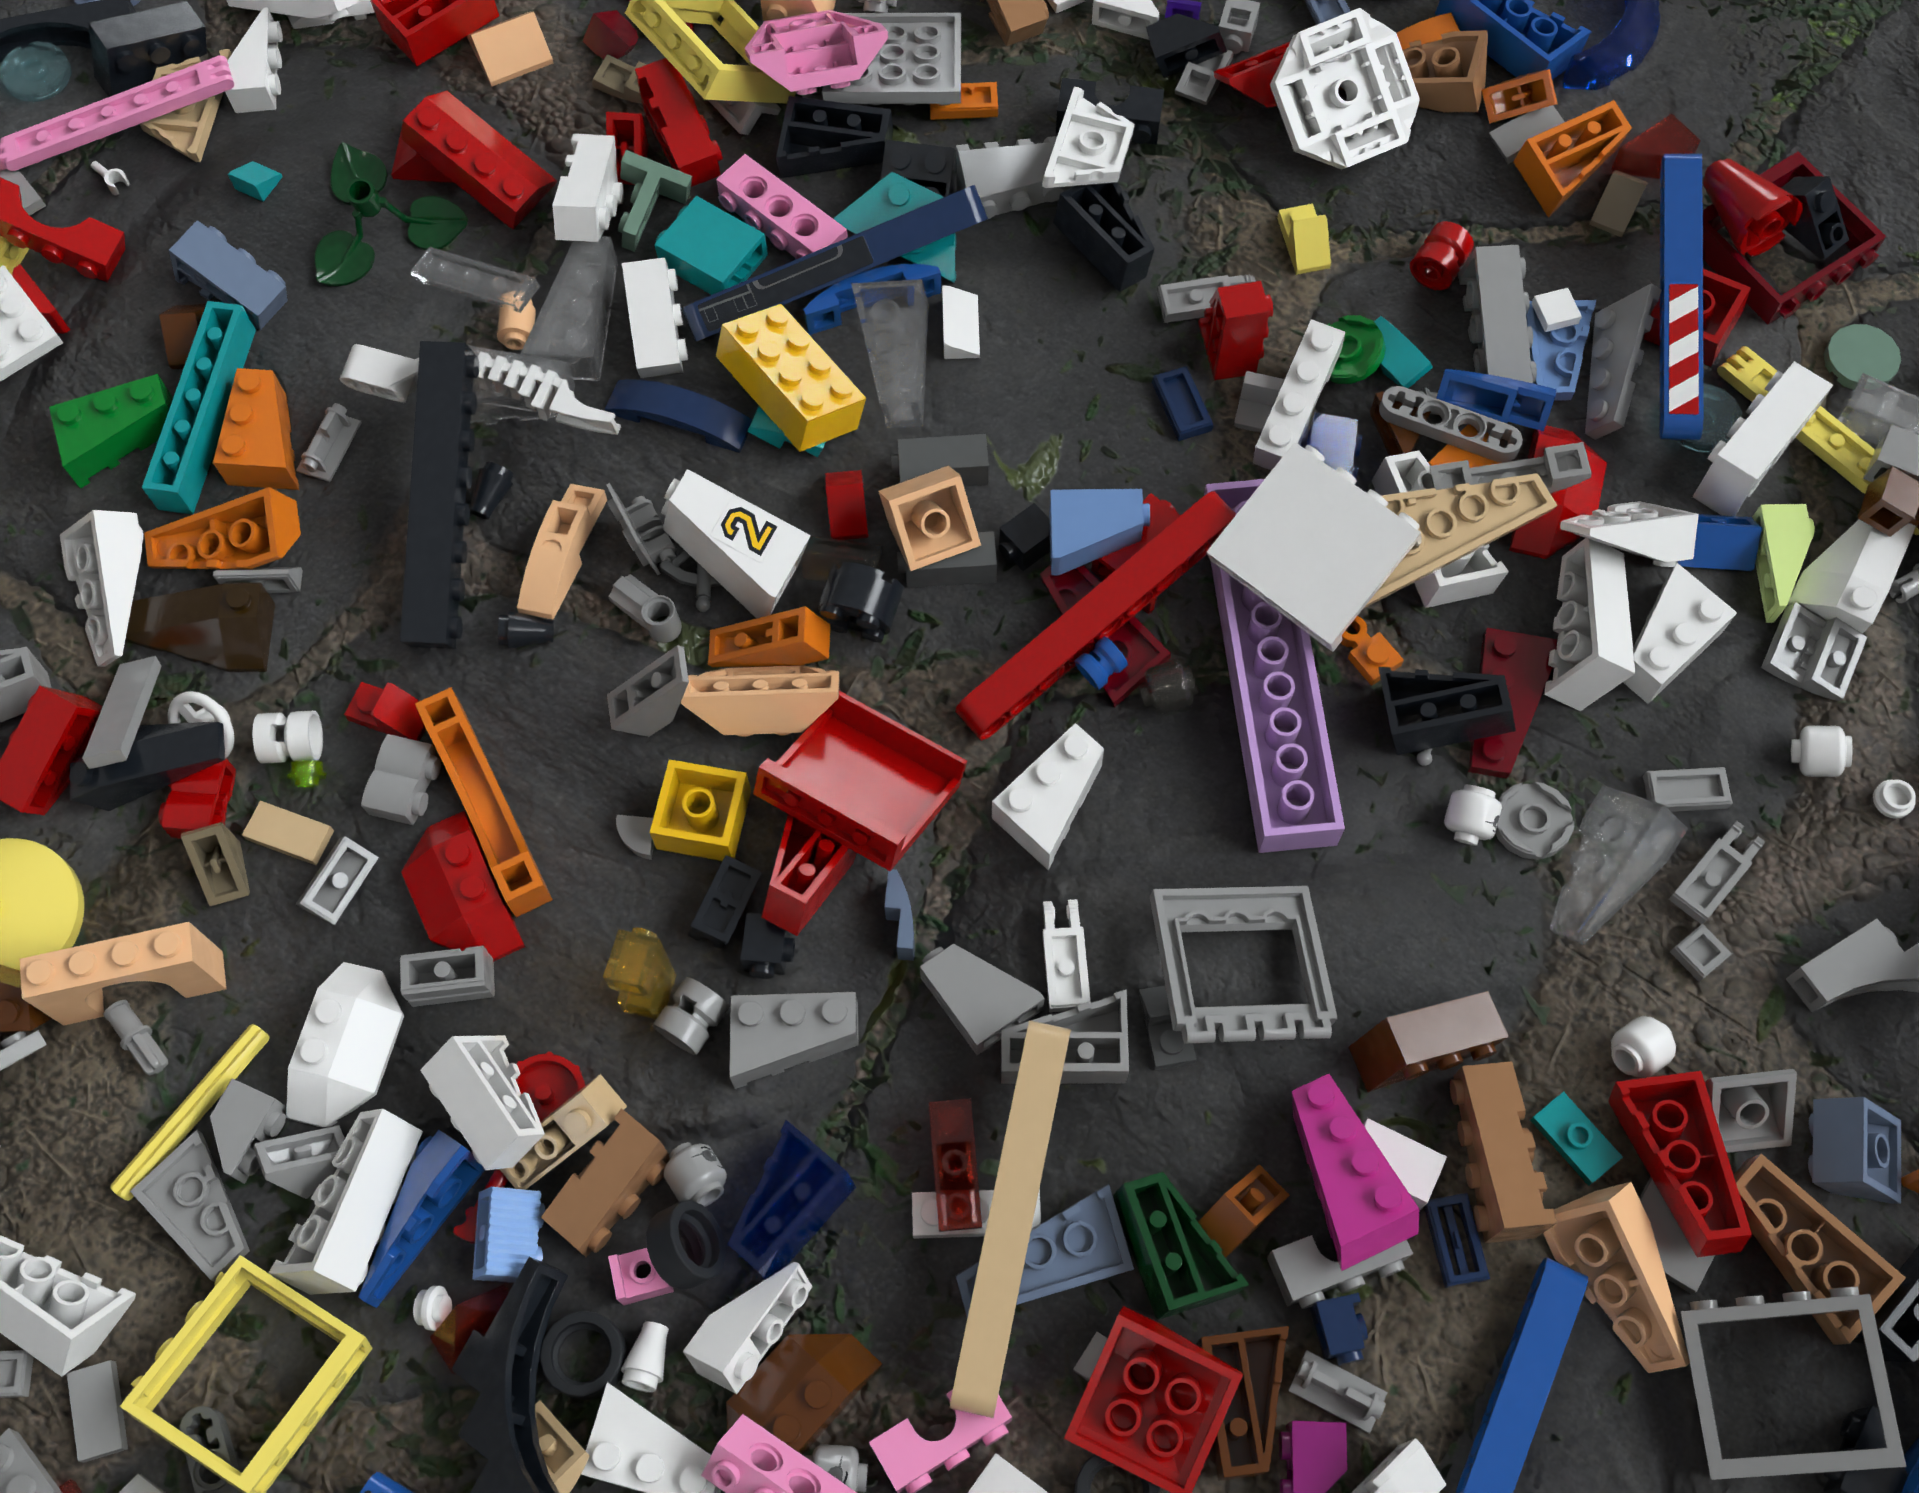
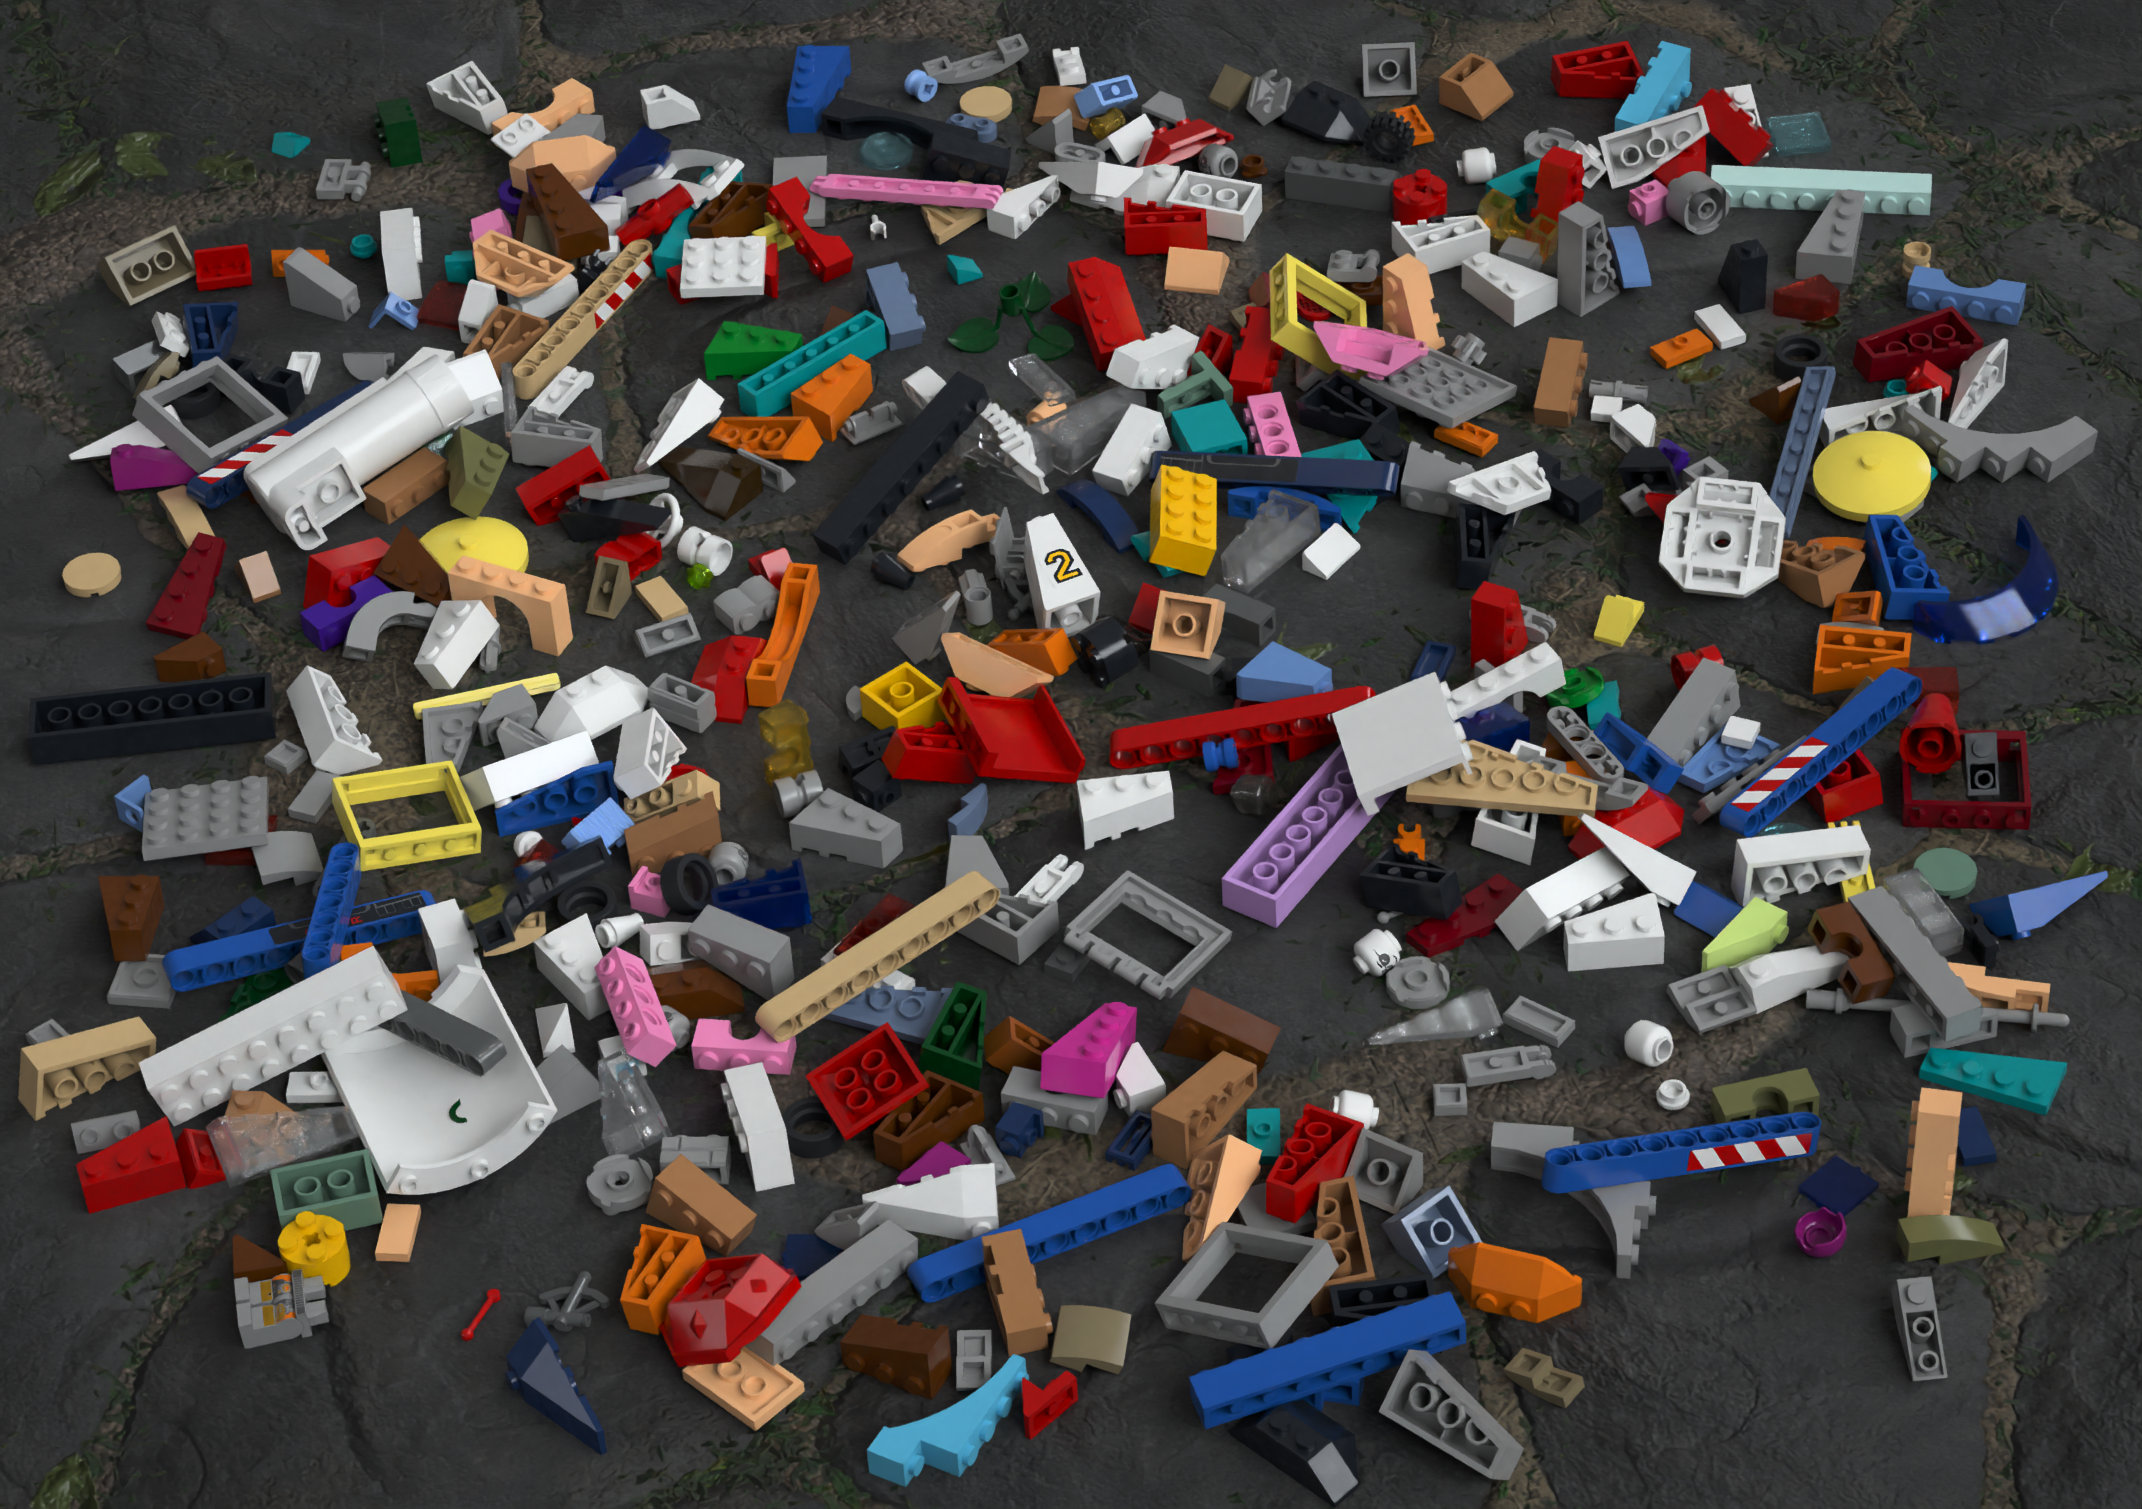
camera: 40 degrees right, 25 degrees down
none -> white wedge [414,600,500,689]
none -> light grey wedge [688,905,794,1001]

